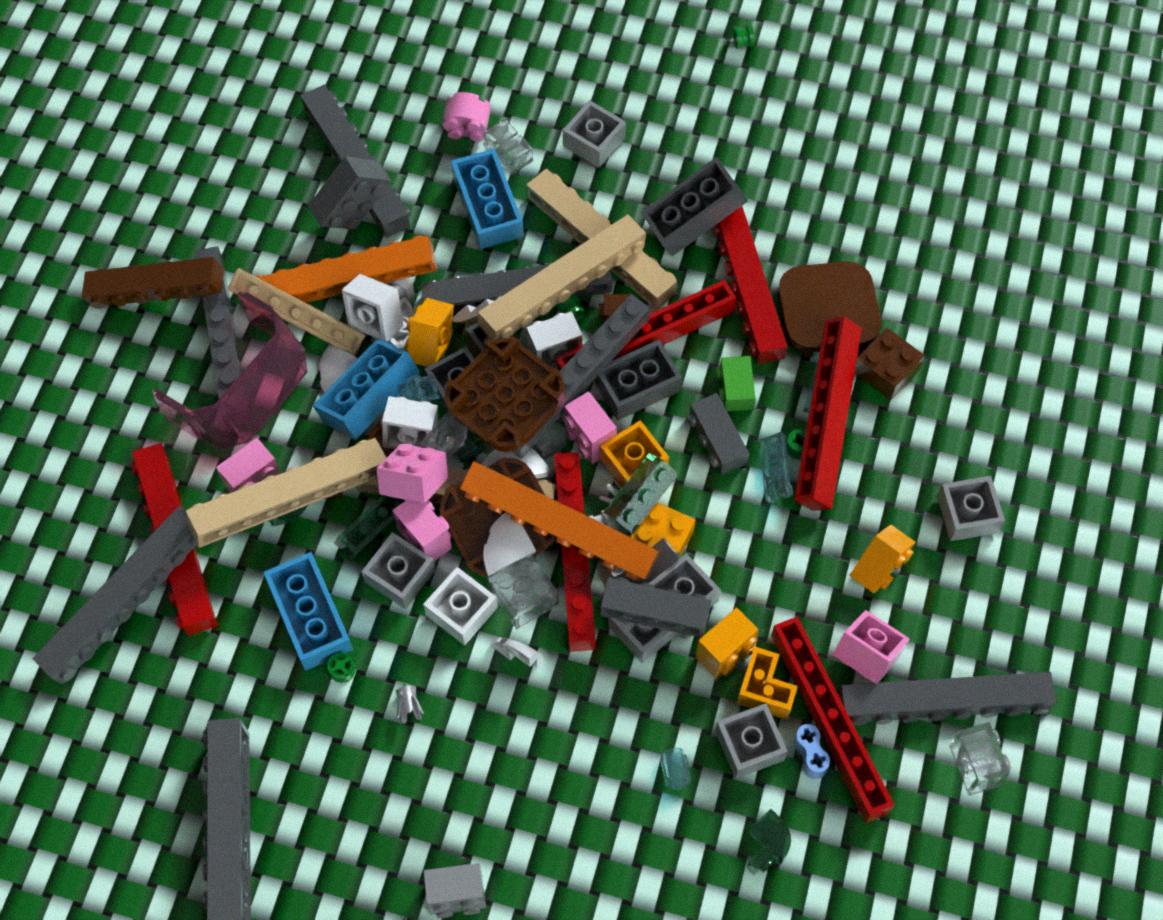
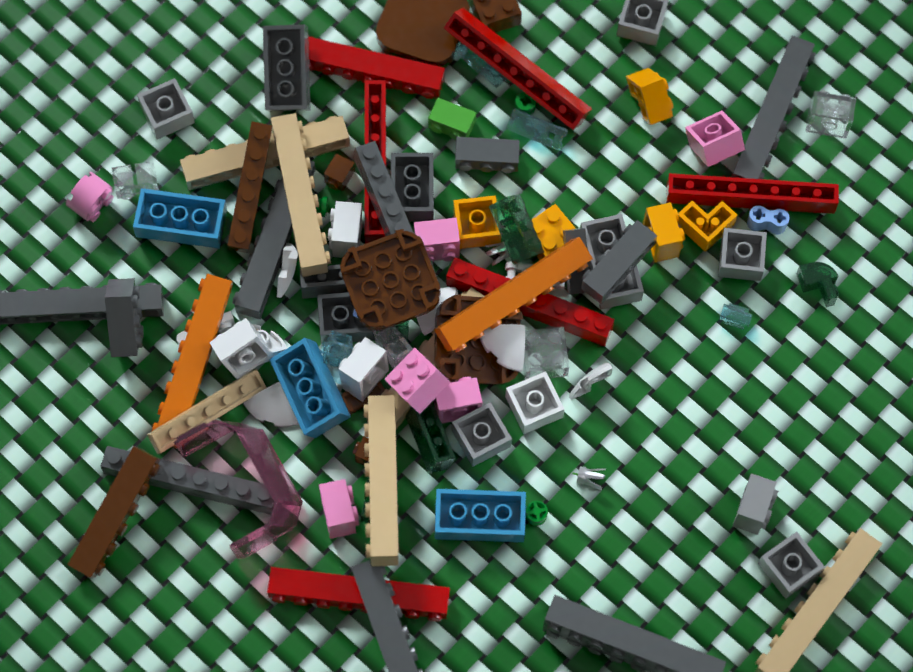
camera: 65 degrees left, 5 degrees up
light orange brick [404,298,454,367] -> none
none -> reddish brown brick [227,121,273,253]

